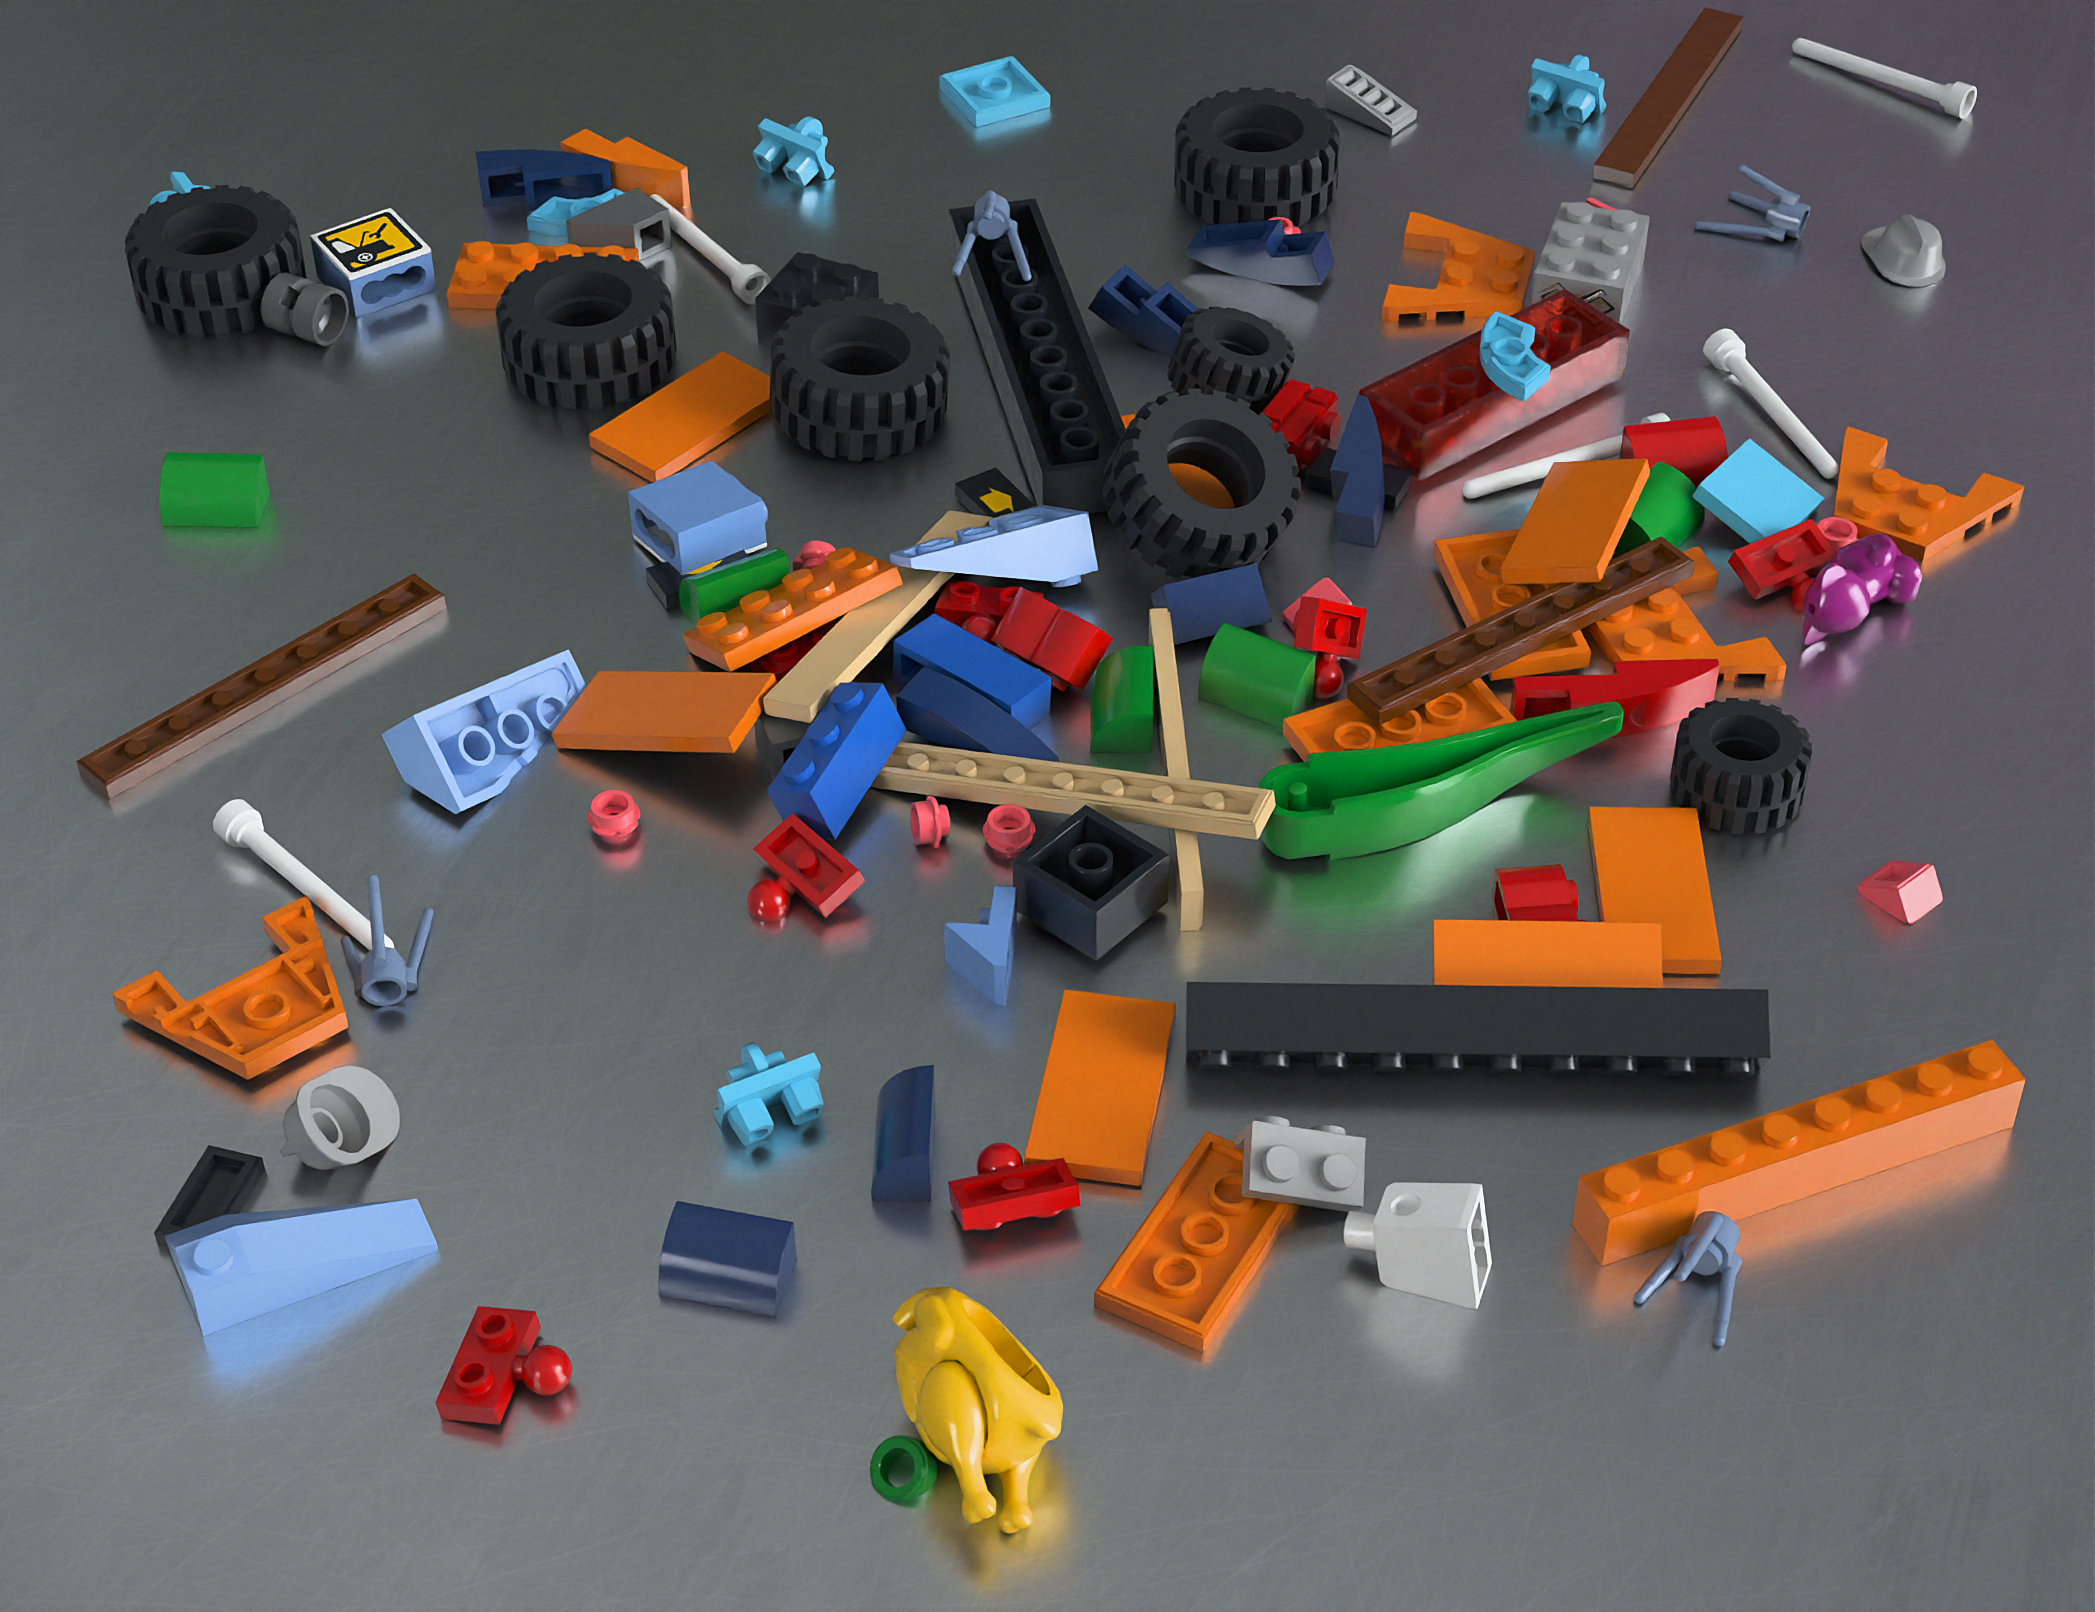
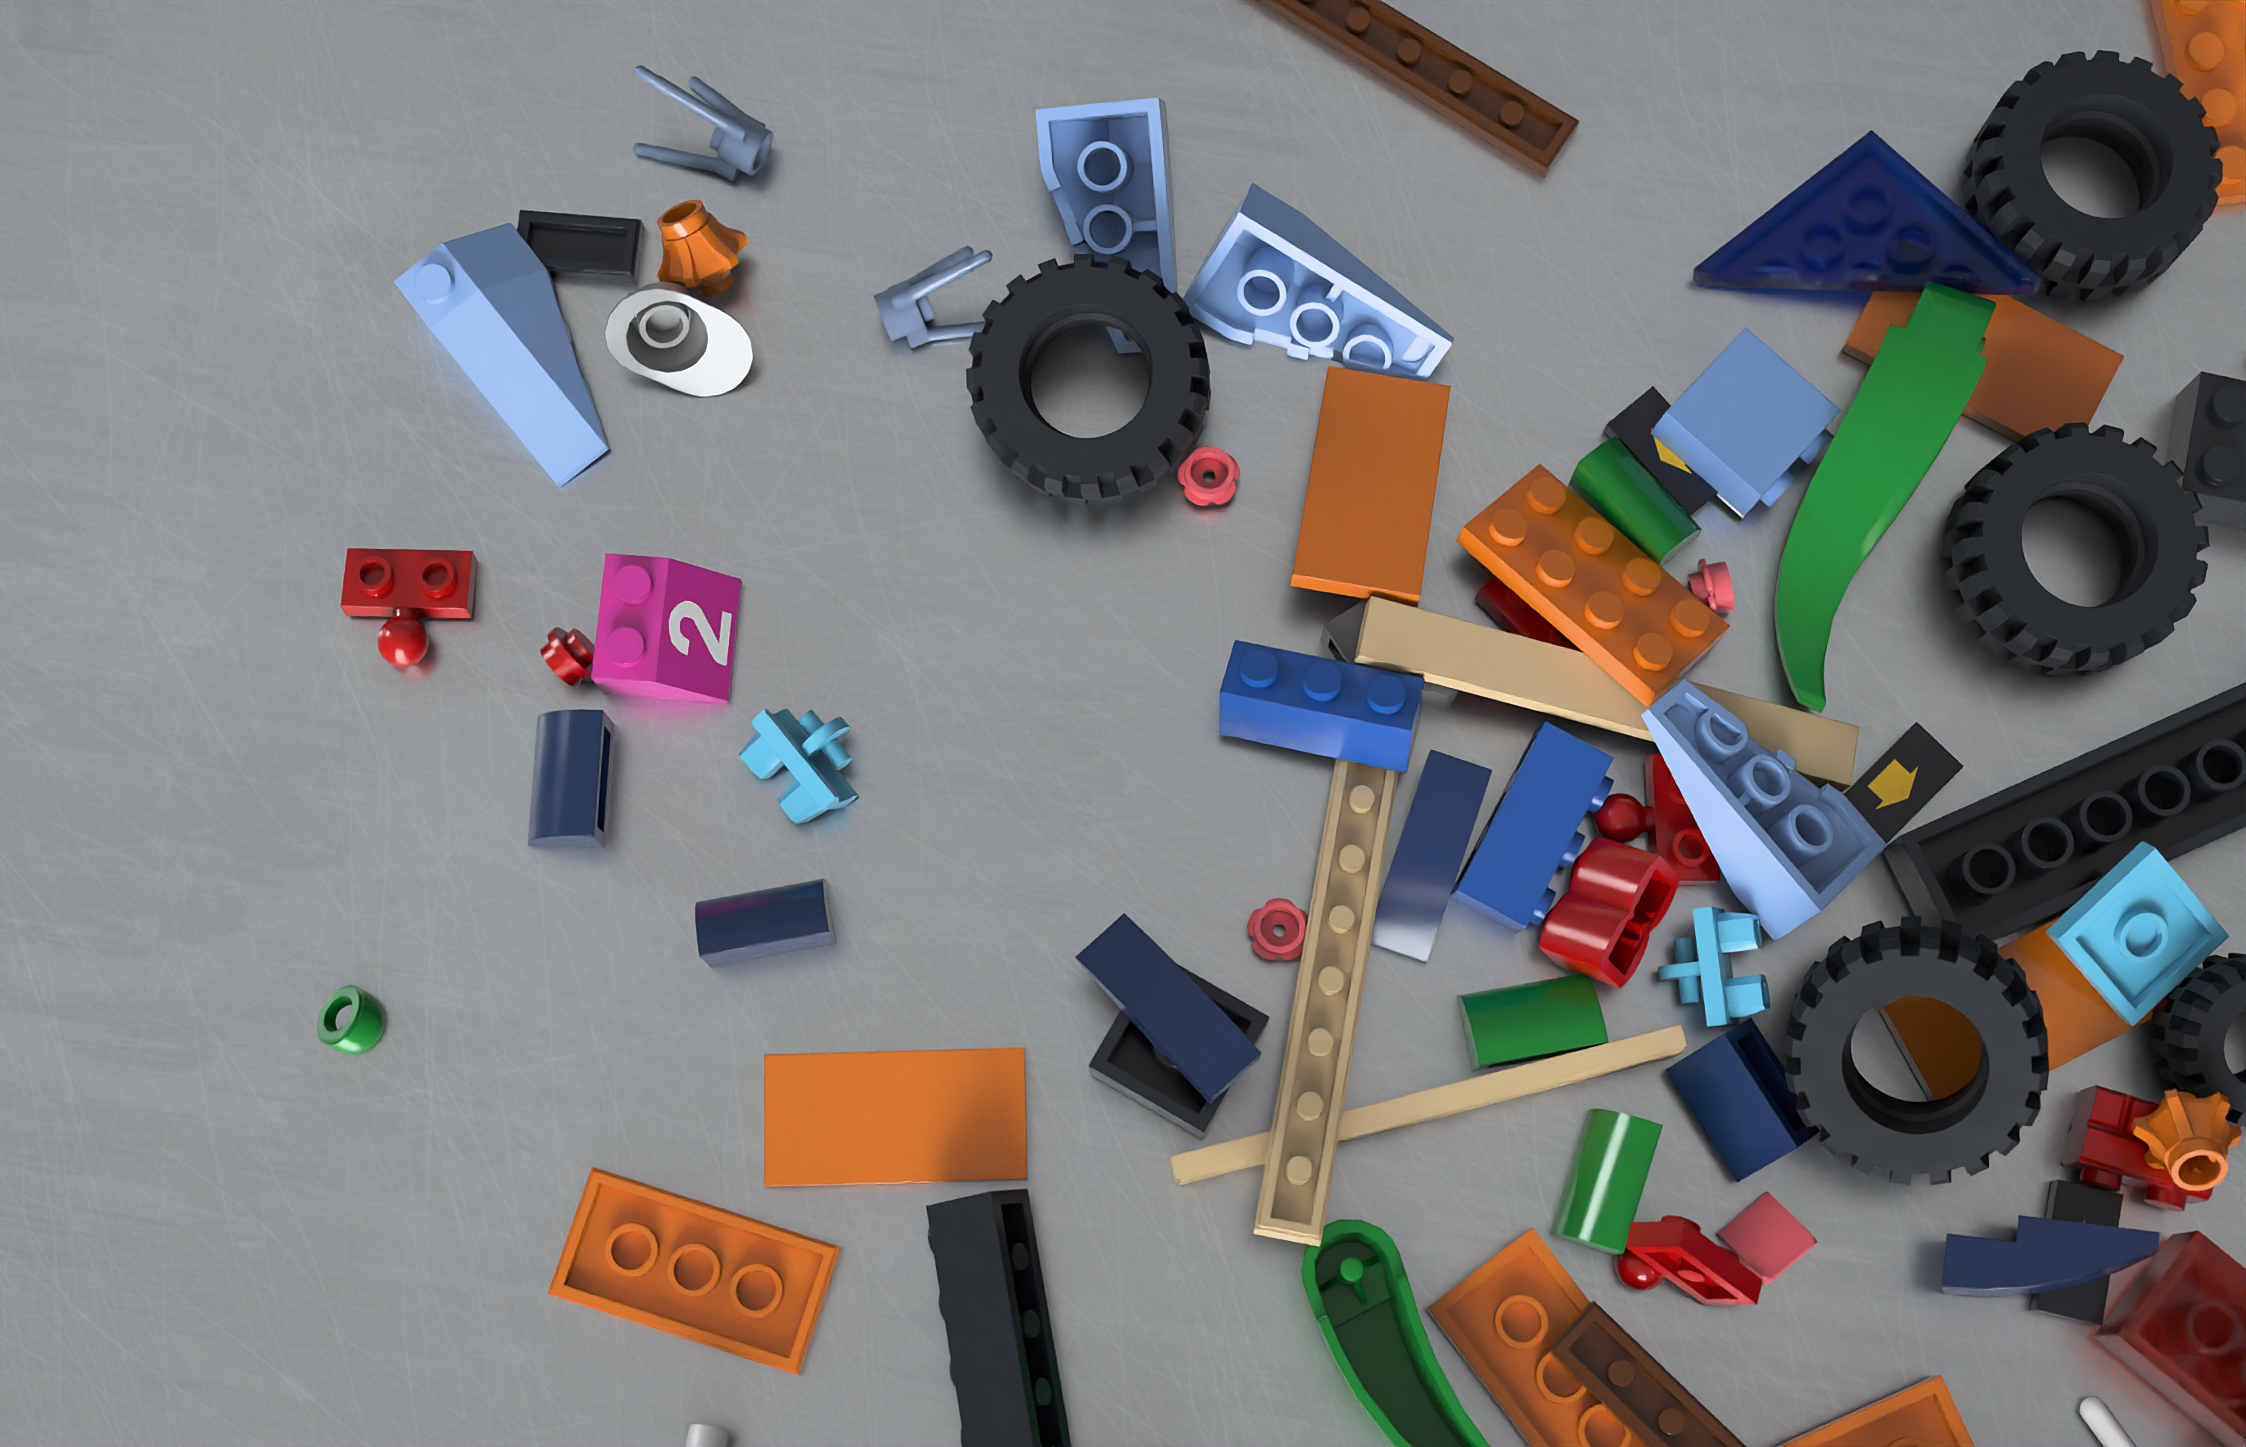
camera: 80 degrees right, 35 degrees up
orange wing [112,895,348,1080] -> none
white piece [213,799,394,951] -> none
red plate [747,813,865,921] -> none
yellow piece [892,1286,1063,1534] -> none
coral plate [910,796,950,849] -> none
medium blue slope [944,886,1017,1005] -> none
red plate [948,1143,1081,1230] -> none
light grey bracket [1234,1116,1366,1212] -> none
none -> red plate [540,627,595,687]
none -> dark pink slope [591,553,742,704]
none -> sand blue plant [633,65,774,181]
none -> orange rock [657,200,749,297]
none -> black tyre [966,253,1211,505]
none -> light blue wedge [1035,98,1178,354]
none -> dark blue slope [1075,913,1261,1104]
none -> medium azure hips [1658,906,1771,1027]
none -> clear blue tile [1693,130,2041,296]
none -> green animal [1774,281,1996,713]
none -> medium azure tile [2045,841,2229,1026]
none -> orange rock [2131,1089,2242,1191]

